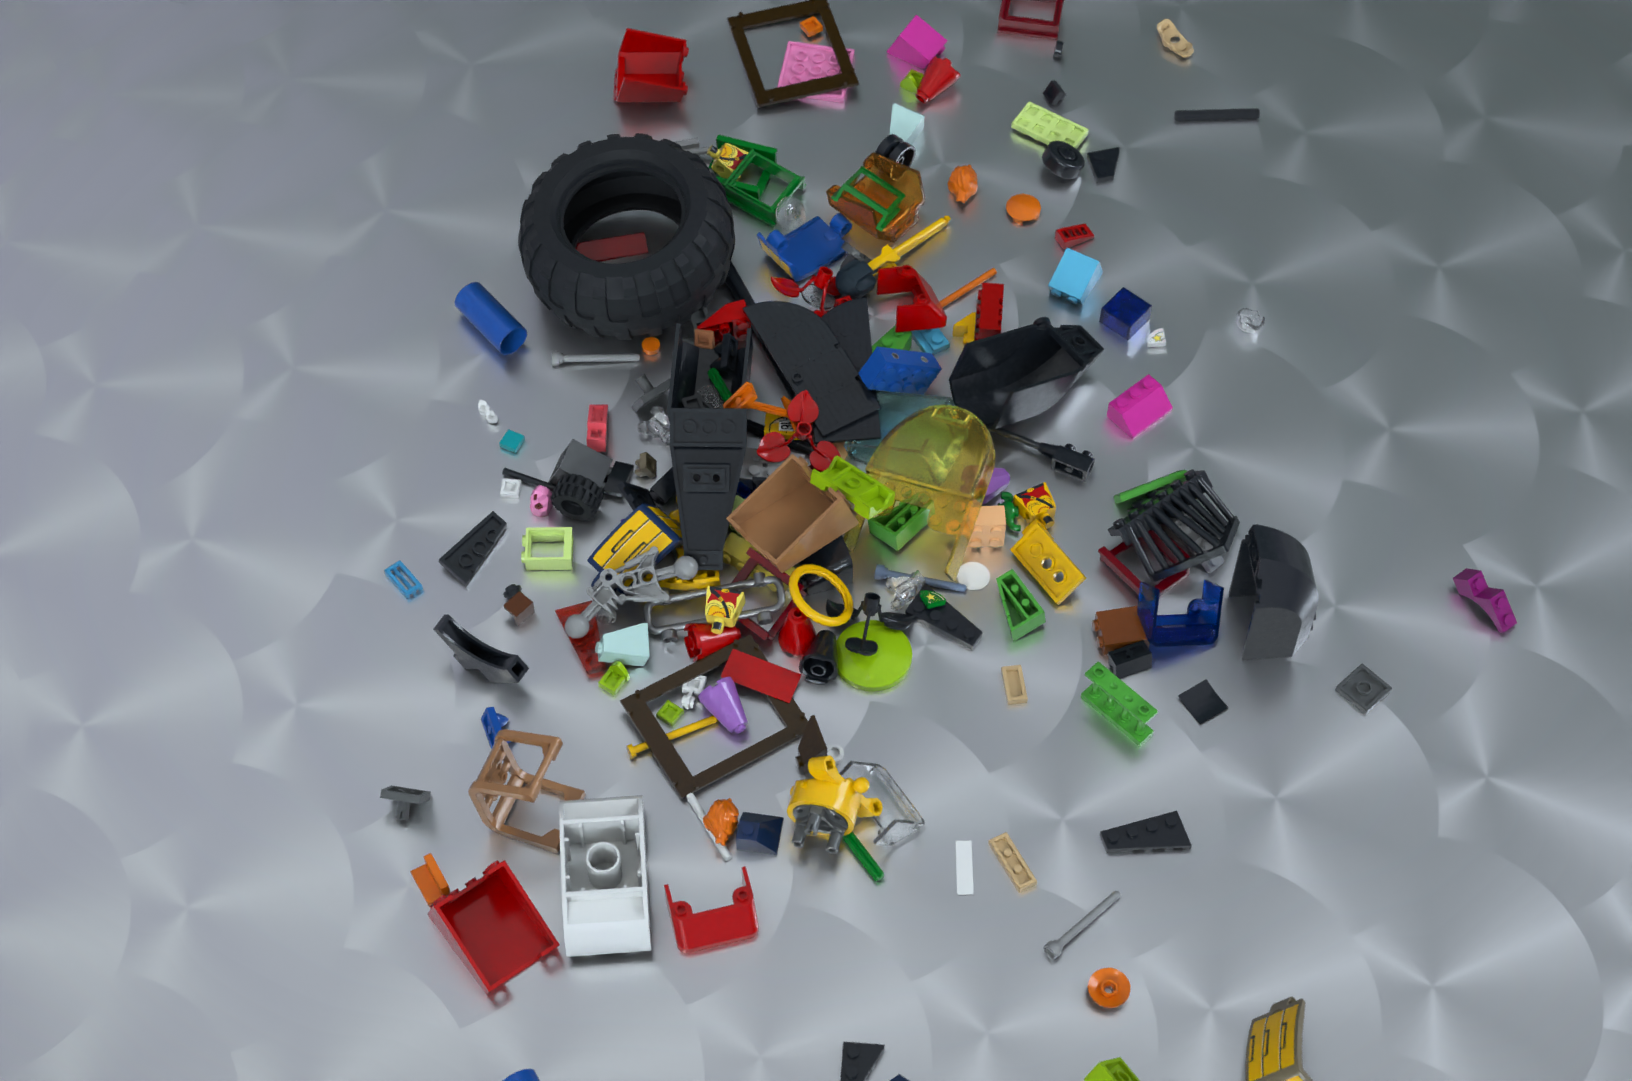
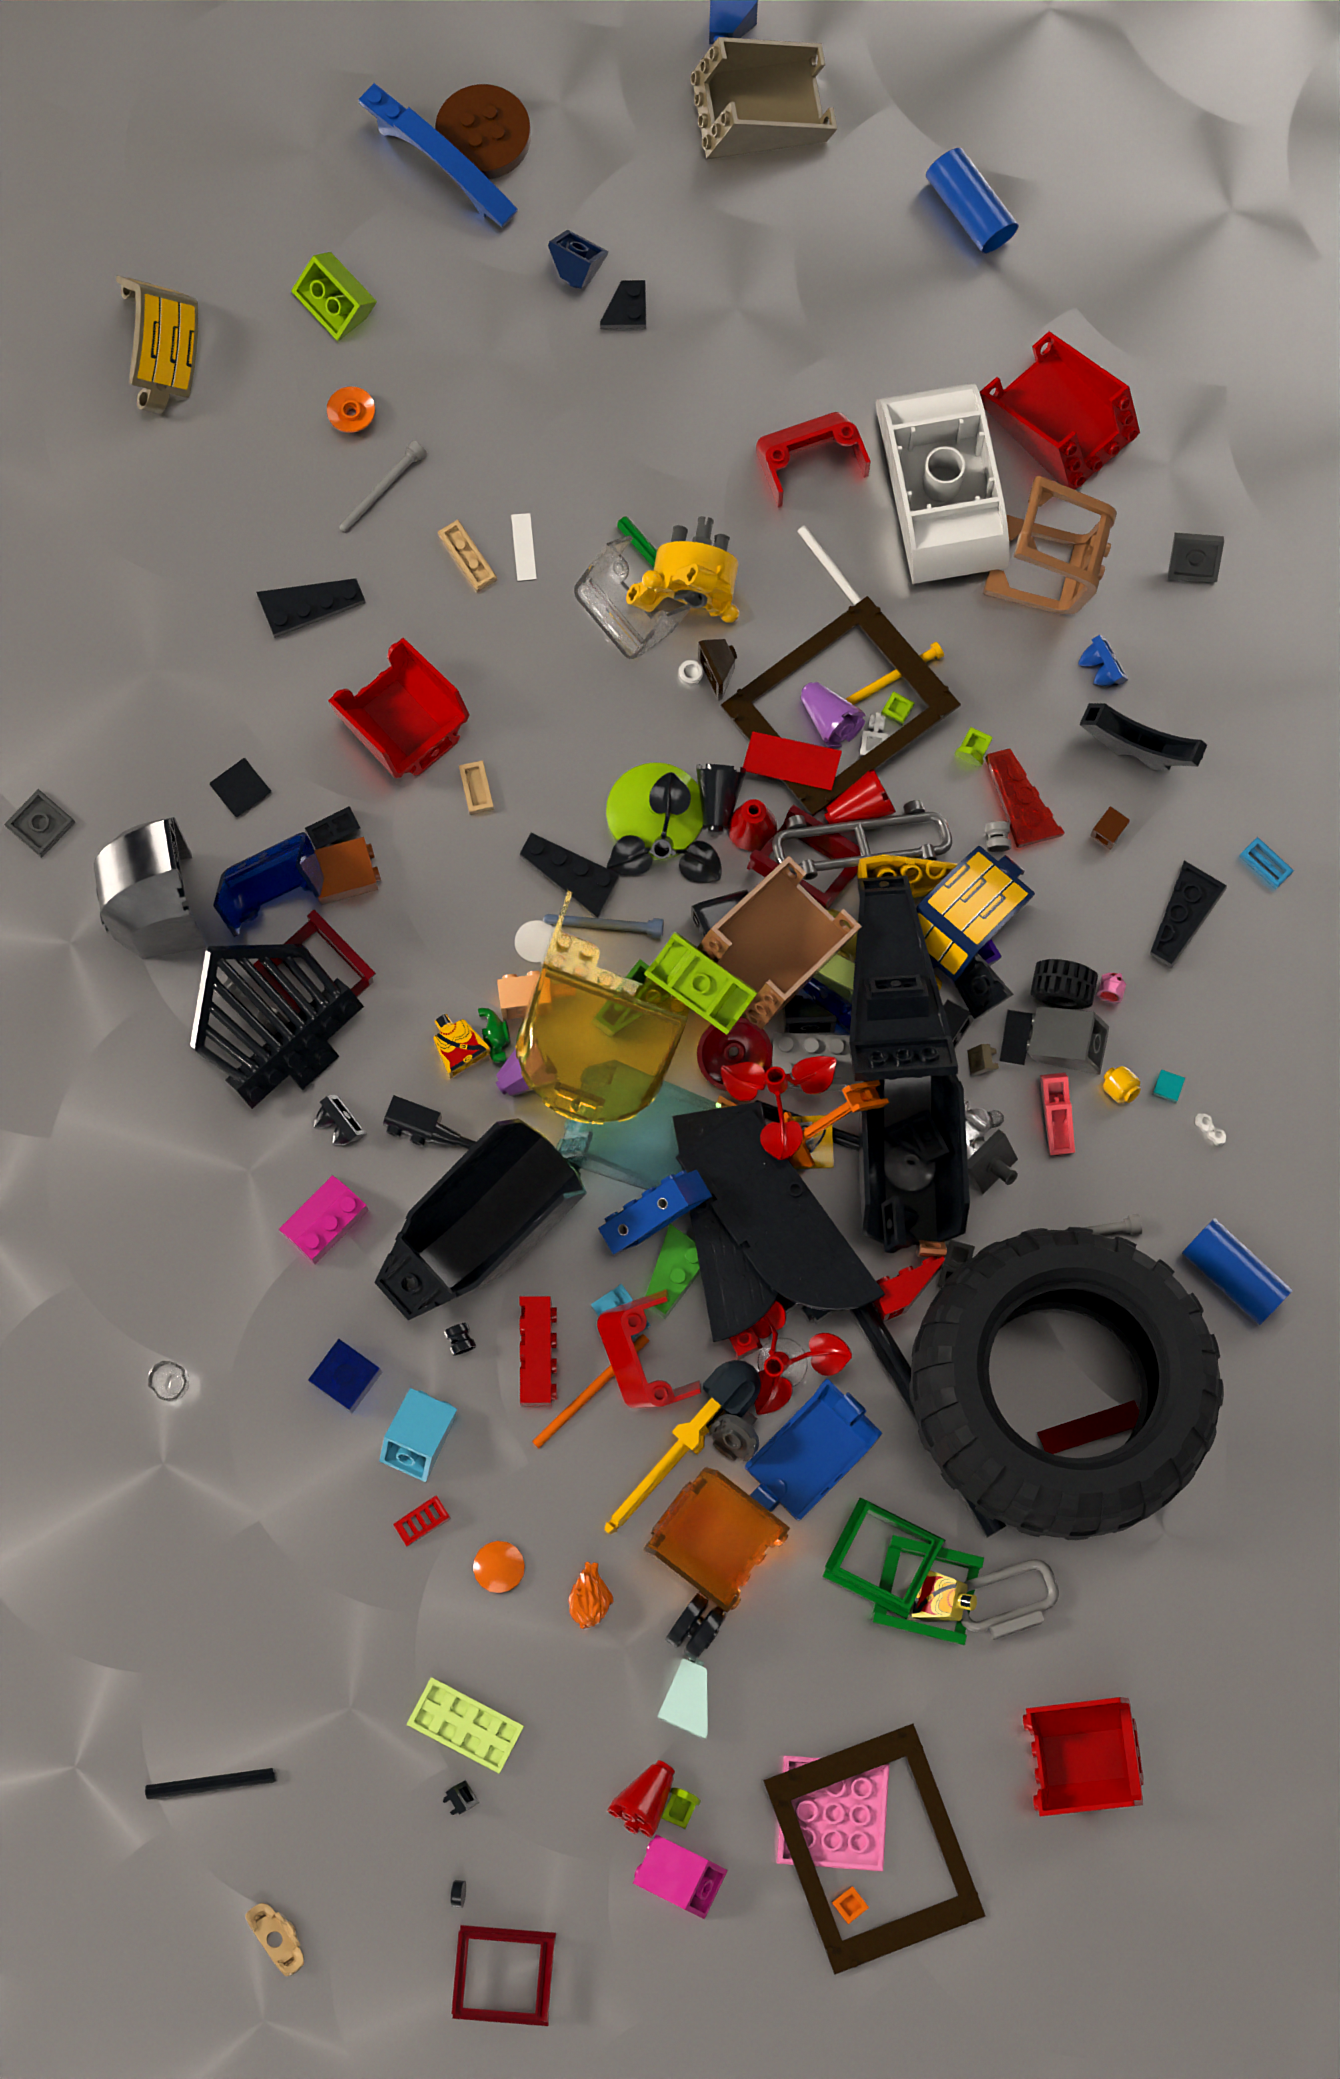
camera: 175 degrees right, 20 degrees up
orange panel [410,853,450,906] -> none
white tile [499,478,522,499] -> none
black bar [502,468,556,492] -> none
black plate [503,584,522,601] -> none
yellowish green window [521,527,574,570] -> none
light grey piece [565,546,698,639] -> none
light aqua slope [595,623,650,667] -> none
orange hair [703,798,739,846] -> none
torso [705,586,746,634] -> none
green axle [707,368,732,402] -> none
dark blue slope [736,812,784,855] -> none
clear dish [776,196,806,232] -> none
yellow wedge [789,564,853,627] -> none
green piece [831,166,906,232] -> none
clear animal [885,570,927,611] -> none
green tile [919,590,946,609] -> none
yellow slope [953,312,976,344] -> none
bright green wedge [996,569,1046,642] -> none
yellow hinge [1010,518,1086,605] -> none
black wheel [1042,141,1085,179] -> none
bright green fence [1081,661,1158,747] -> none
black wing [1087,147,1120,183] -> none
bright green tile [1113,470,1187,503] -> none
white tile [1147,328,1166,347] -> none
none -> black tile [314,1095,367,1145]
none -> red windscreen [328,638,470,778]
none -> yellow head [1103,1066,1141,1103]

